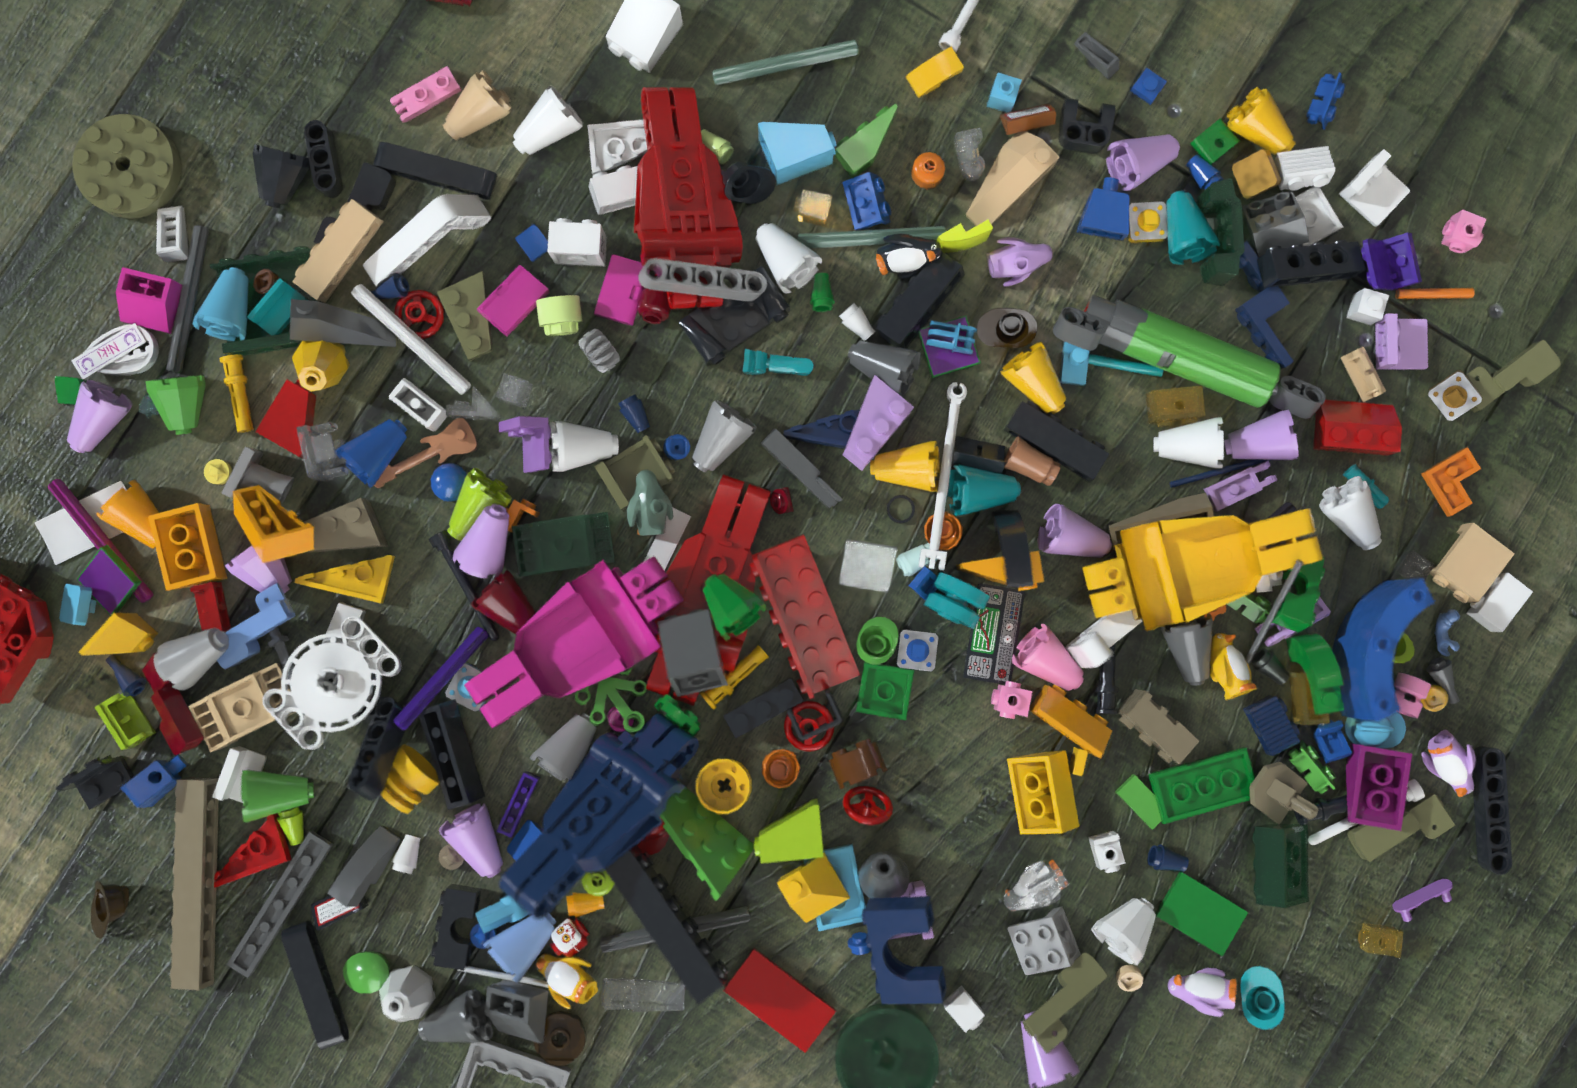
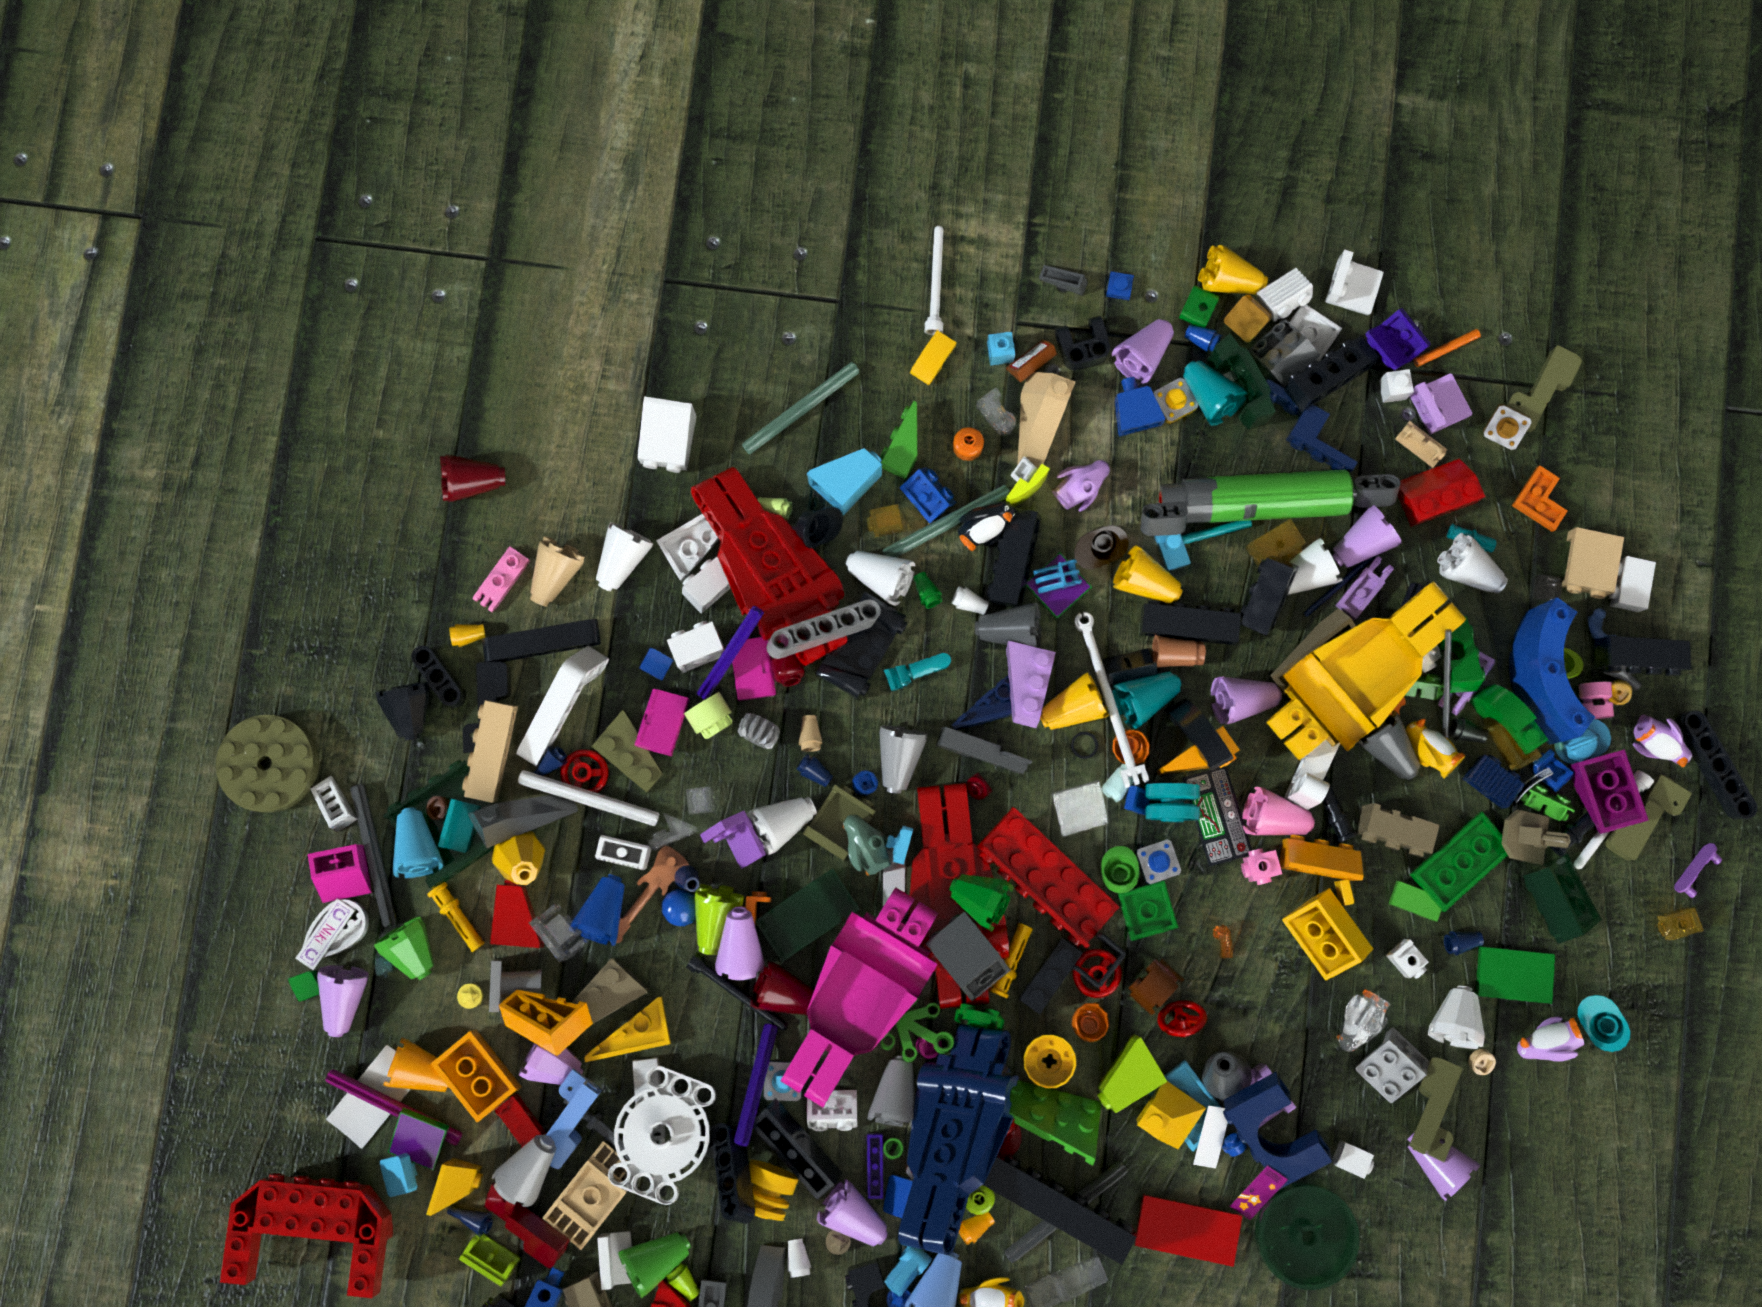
camera: 20 degrees left, 5 degrees down
head [550,918,590,957] -> none
blue hinge [1306,73,1345,130] -> none
bright pink brick [1441,210,1486,253] -> none
none -> yellow cone [449,624,486,647]
none -> dark blue cone [674,865,699,892]
none -> dark purple axle [697,606,764,700]
none -> tan cone [799,715,823,752]
none -> white bracket [807,1090,857,1131]
none -> bright green hinge [883,1138,903,1160]
none -> medium azure piece [886,826,913,865]
none -> white slope [1010,456,1038,483]
none -> white sticker [1193,1105,1228,1168]
none -> clear orange arm [1213,925,1233,958]
none -> magenta sticker [1230,1165,1288,1220]
none -> black brick [1240,555,1299,635]
none -> sticker [1514,768,1553,803]
none -> black brick [1594,636,1691,676]

